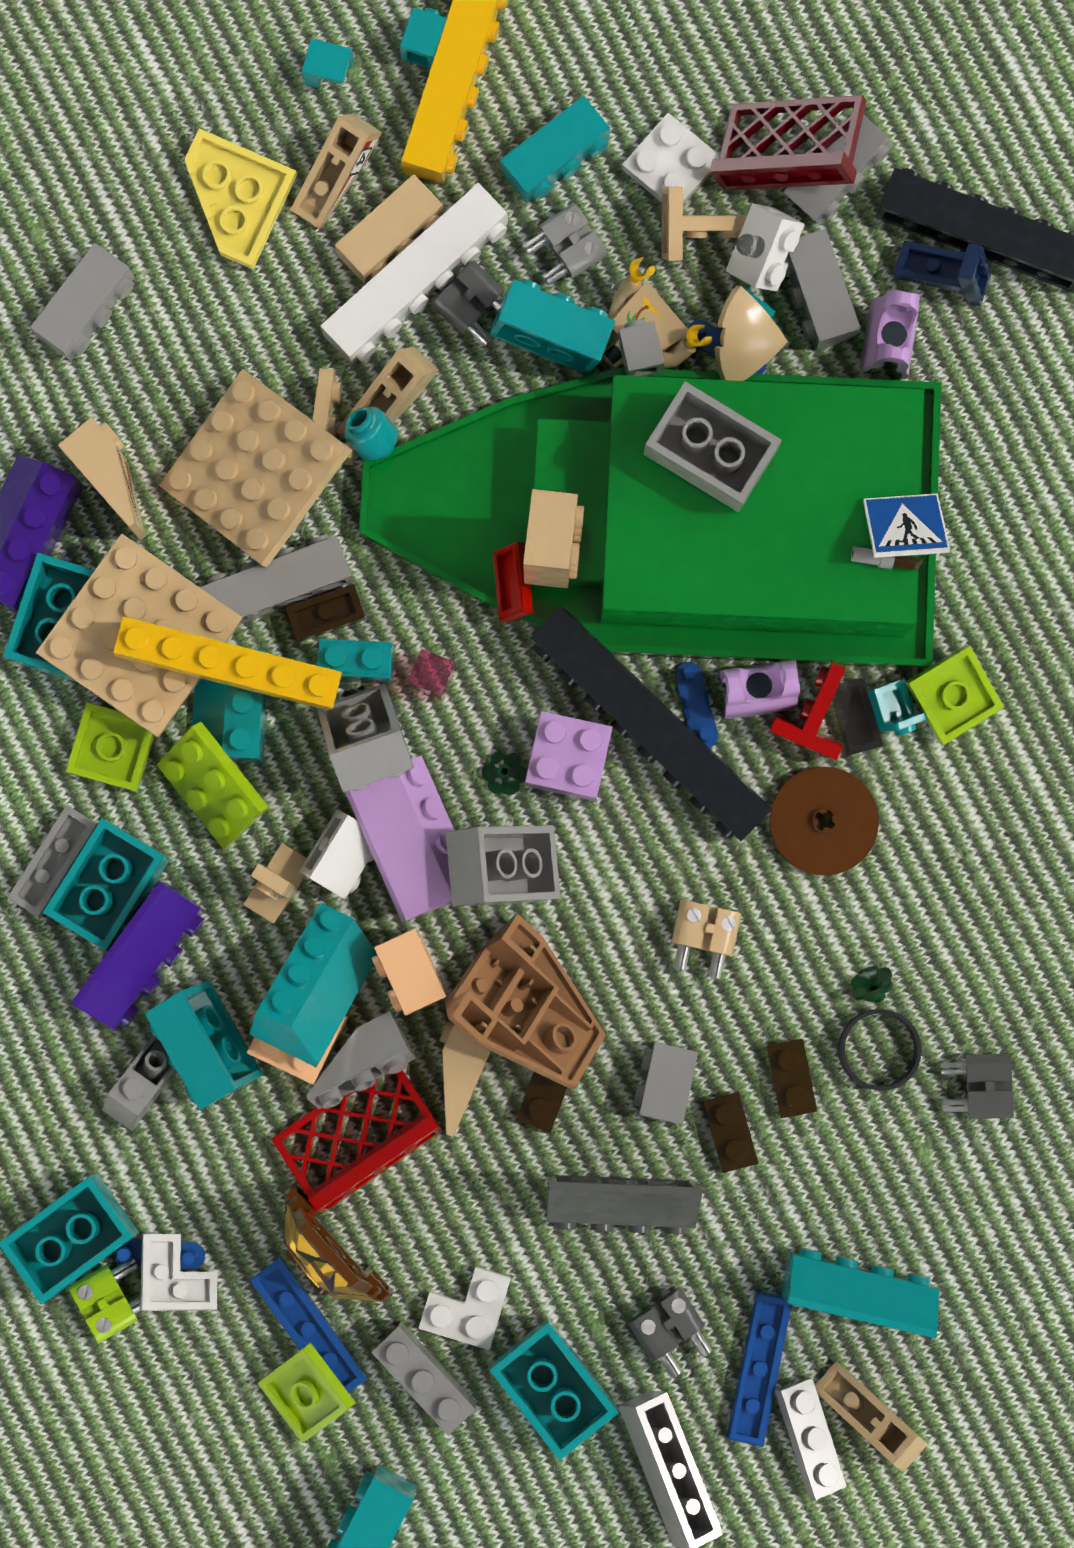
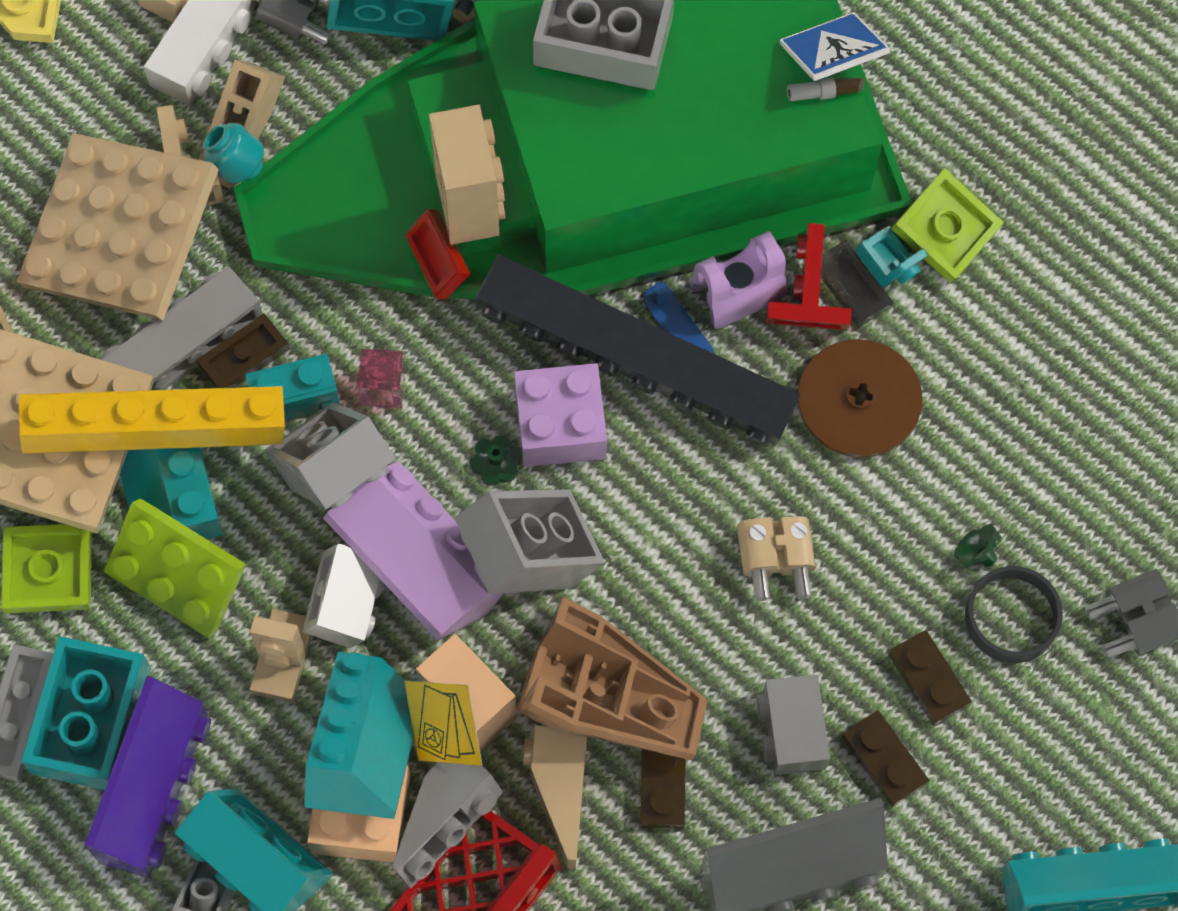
camera: 20 degrees left, 15 degrees down
none -> yellow sticker [404,681,483,766]

